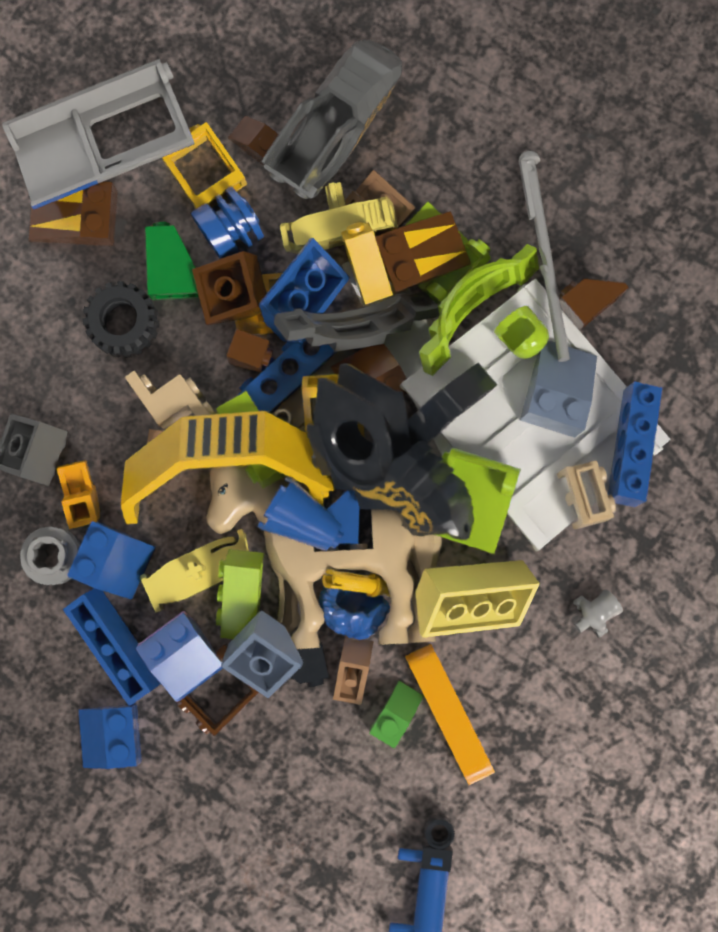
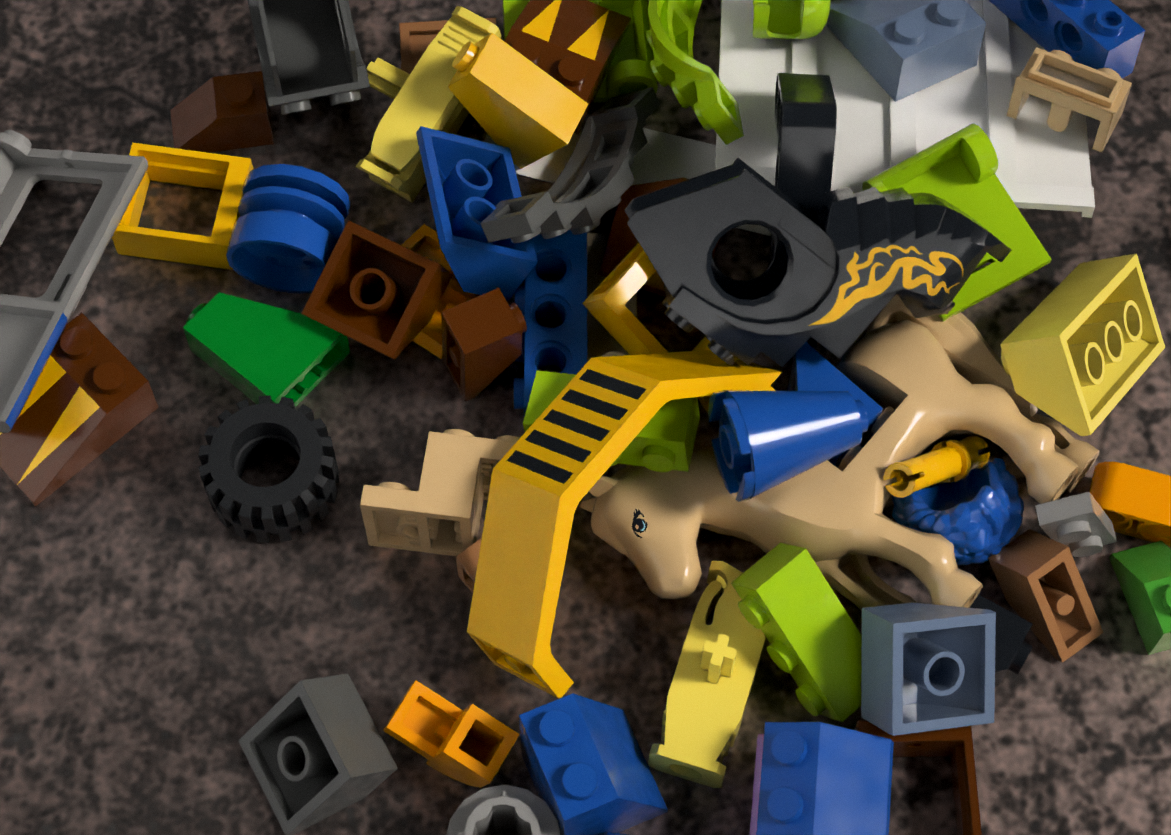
camera: 50 degrees left, 20 degrees down
none -> light grey plate [1035,492,1117,557]

